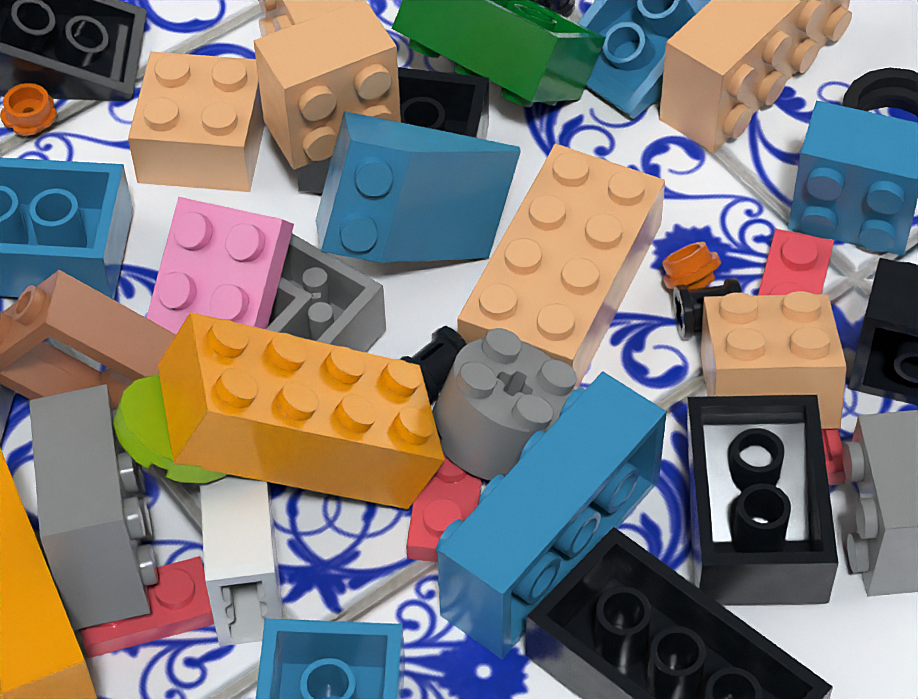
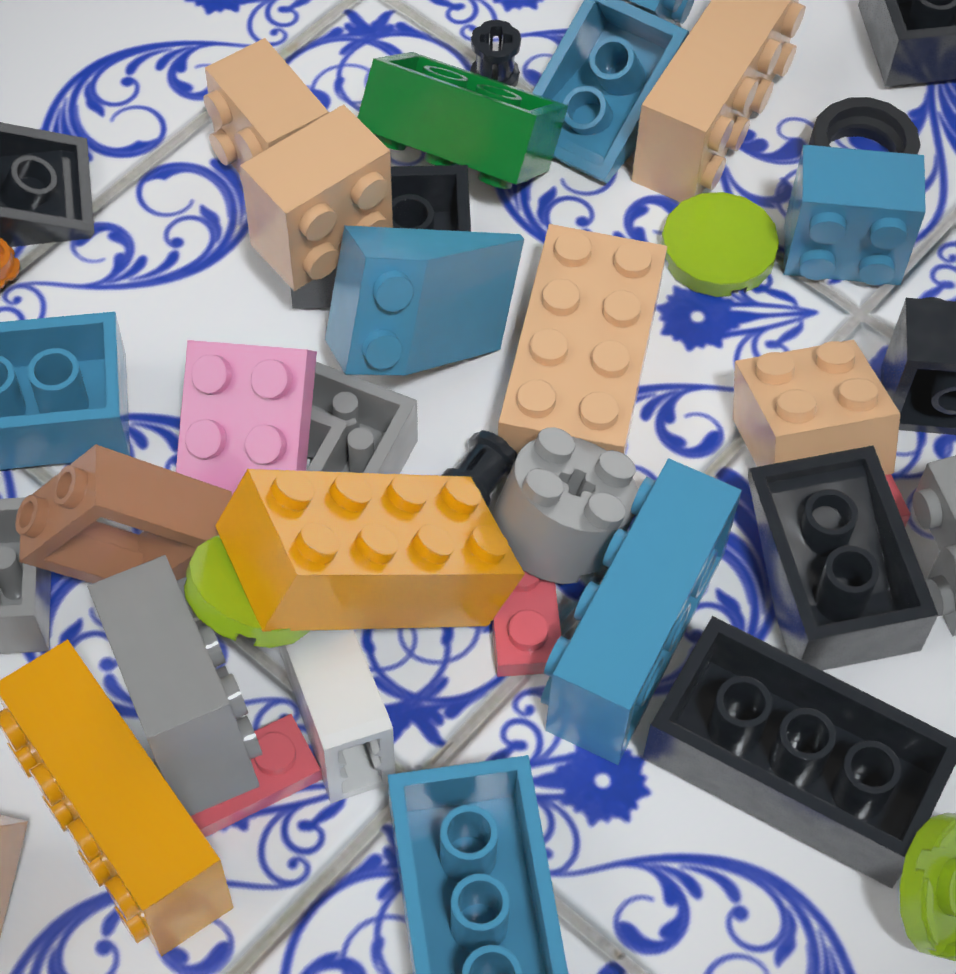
camera: 15 degrees left, 5 degrees up
light nougat brick [128,51,265,192] -> none
orange plate [662,242,721,290] -> none
black bush [673,277,742,340] -> none
coral plate [758,228,834,296] -> none
none -> lime tile [661,192,779,297]

